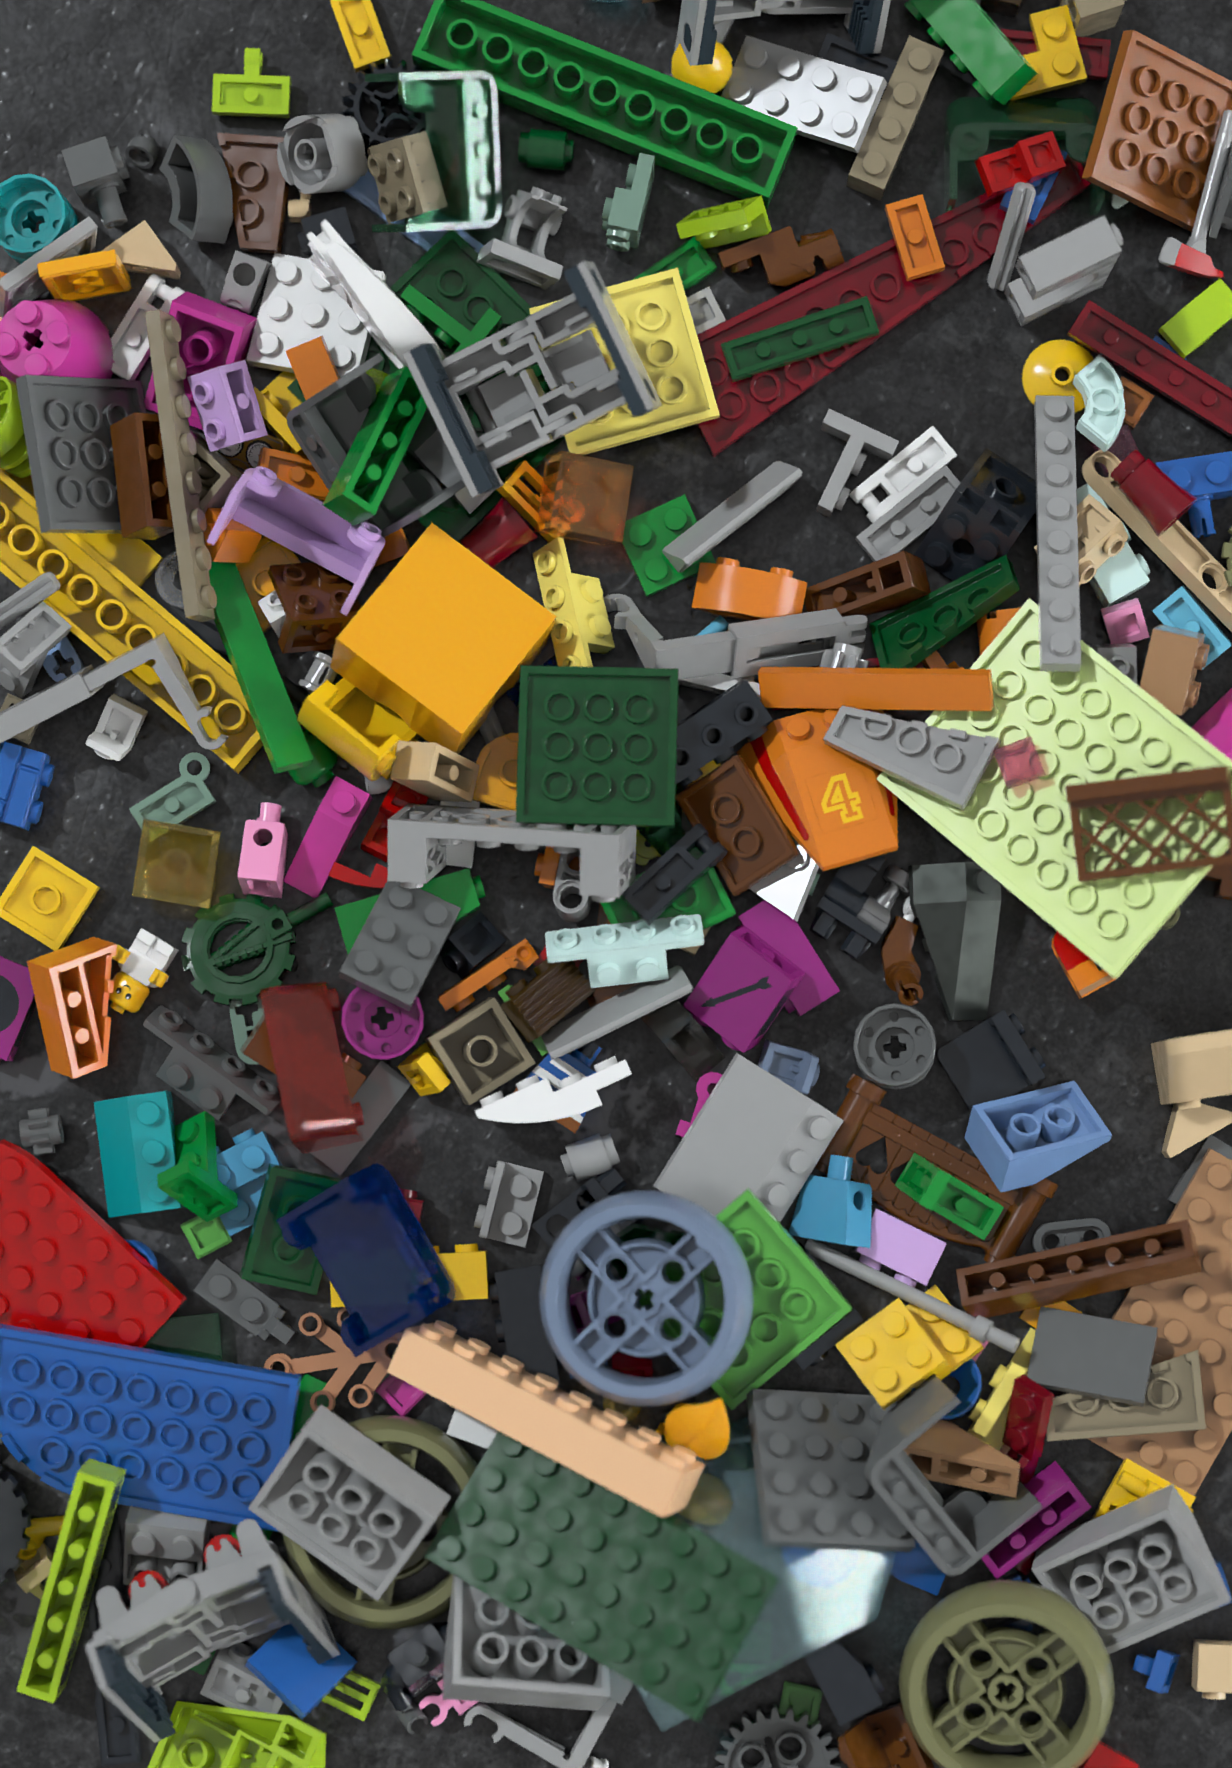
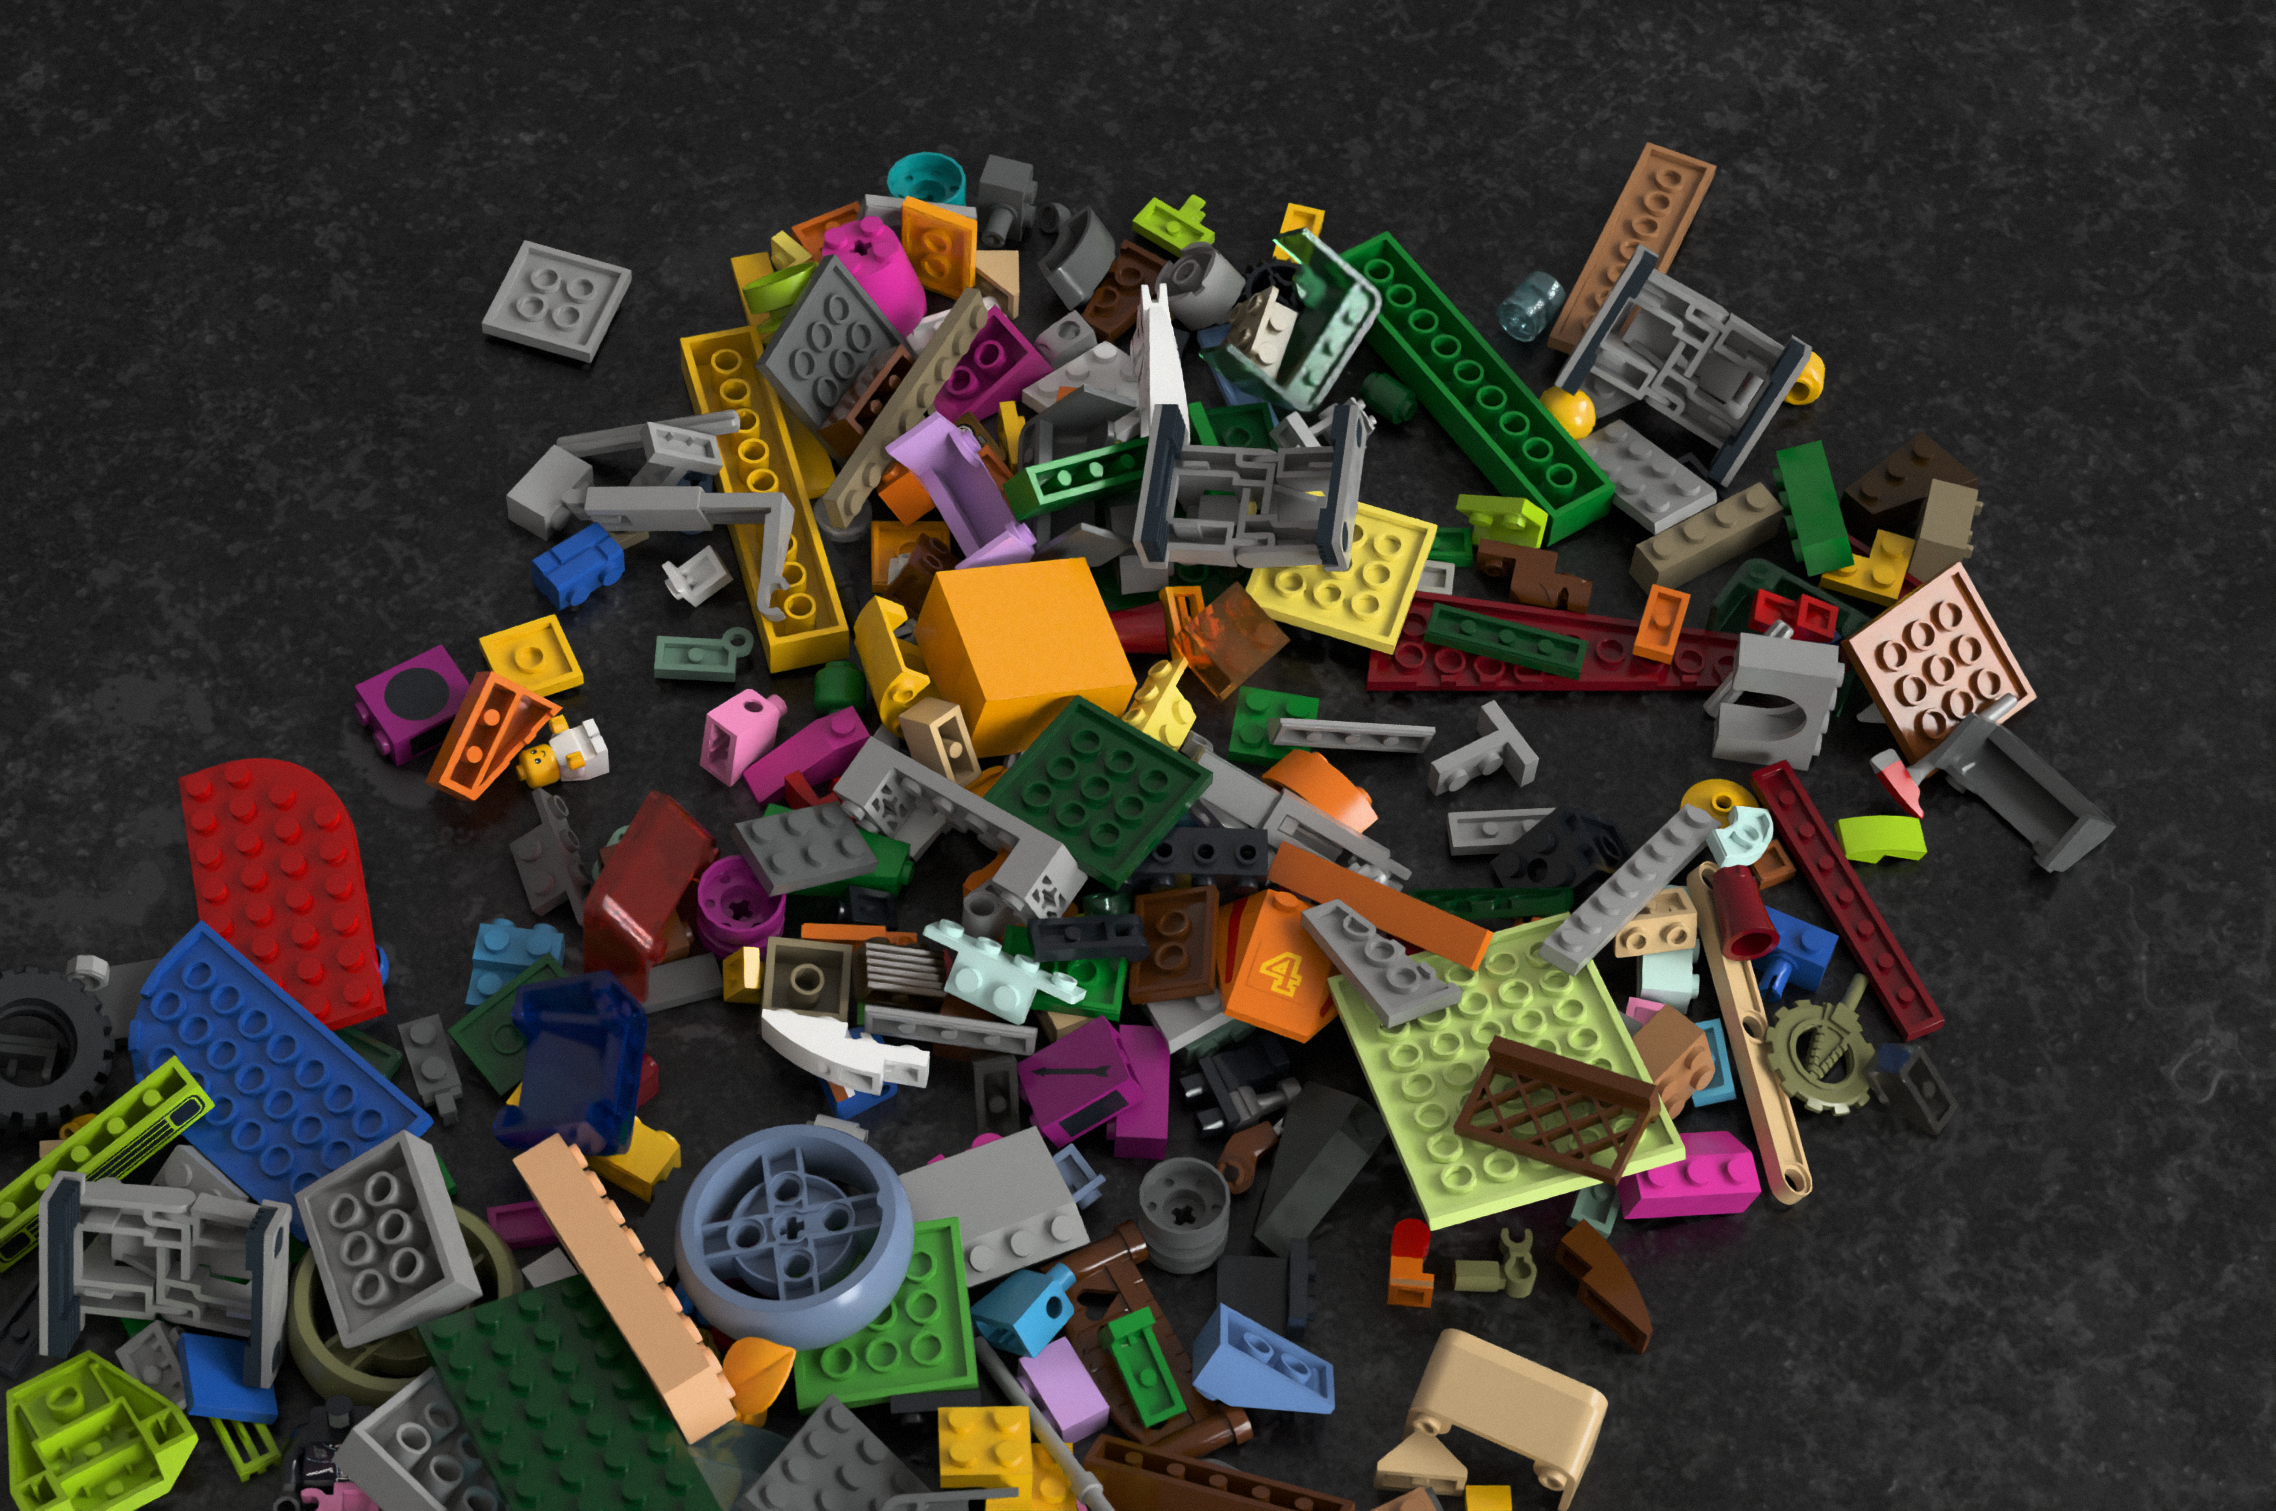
camera: 25 degrees right, 30 degrees down
dark grey gear [19,1107,64,1156] -> none
teal slope [94,1091,185,1218] -> none
clear yellow slope [132,819,221,909] -> none
green bracket [157,1111,238,1222] -> none
bright green tile [180,1216,233,1259] -> none
dark green bar [181,892,334,1006] -> none
lavender brick [187,360,268,452] -> none
green tile [209,562,314,774] -> none
nougat plant [264,1306,403,1412] -> none
light grey bracket [474,1160,544,1247] -> none
sand green plate [602,153,655,252] -> none
reddish brown slope [804,551,931,617] -> none
white plate [849,426,957,523] -> none
clear pink tile [993,736,1046,789] -> none

